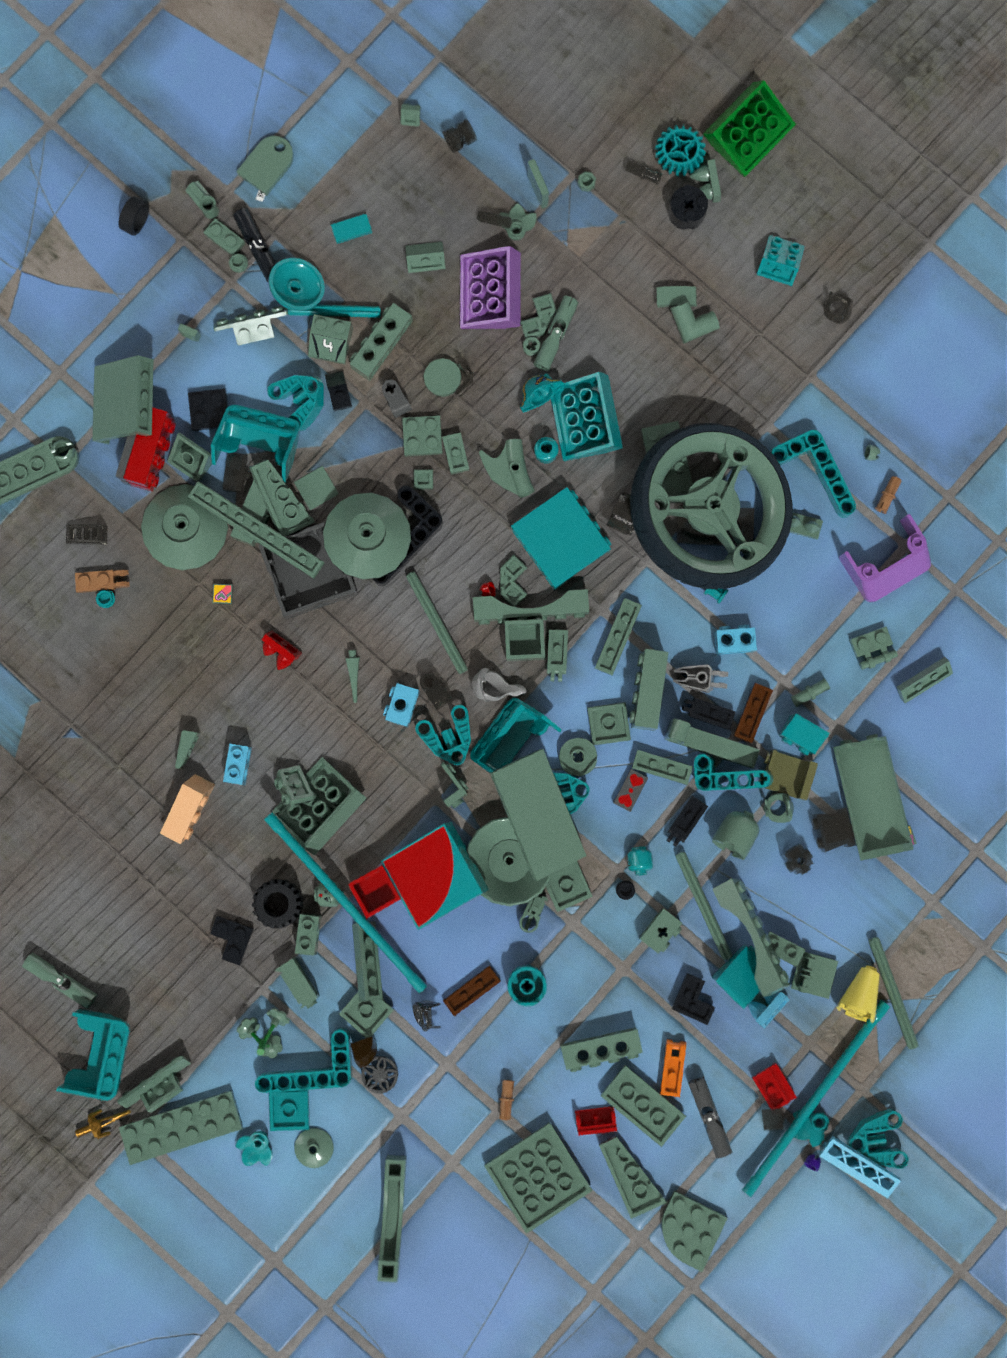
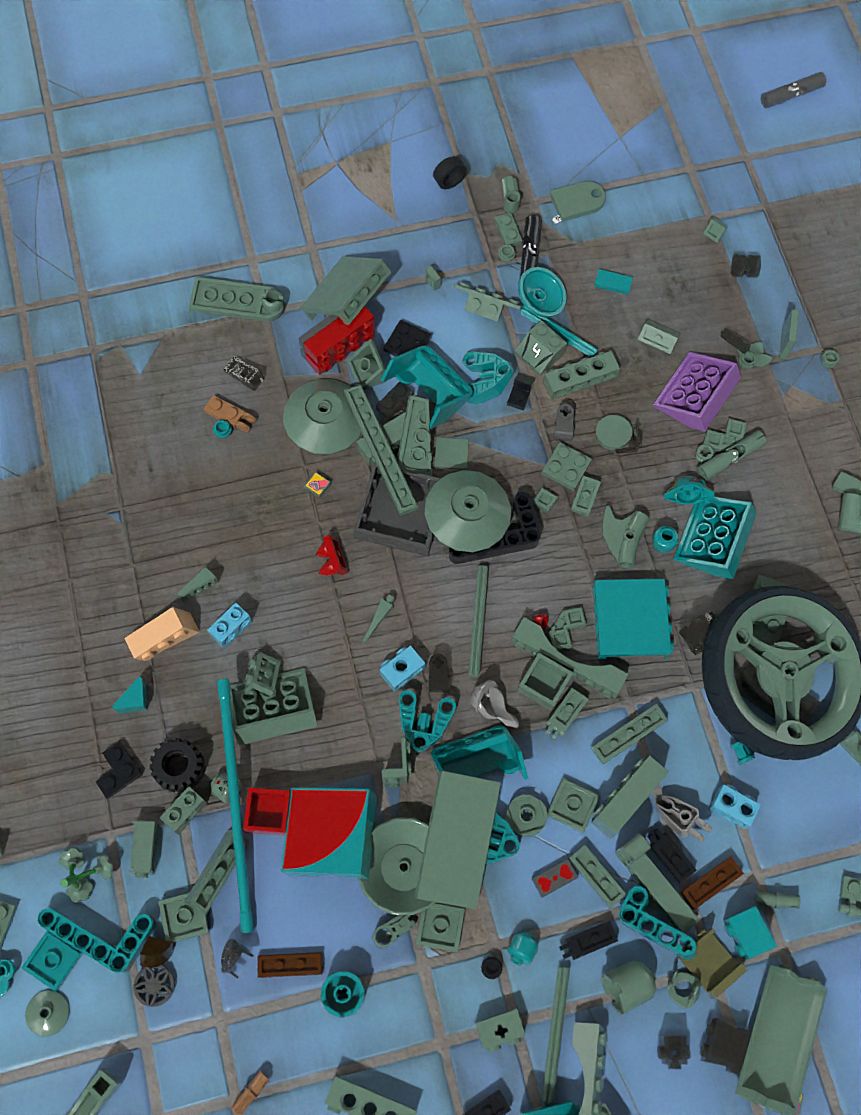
camera: 30 degrees right, 15 degrees down
none -> teal slope [112,676,147,714]

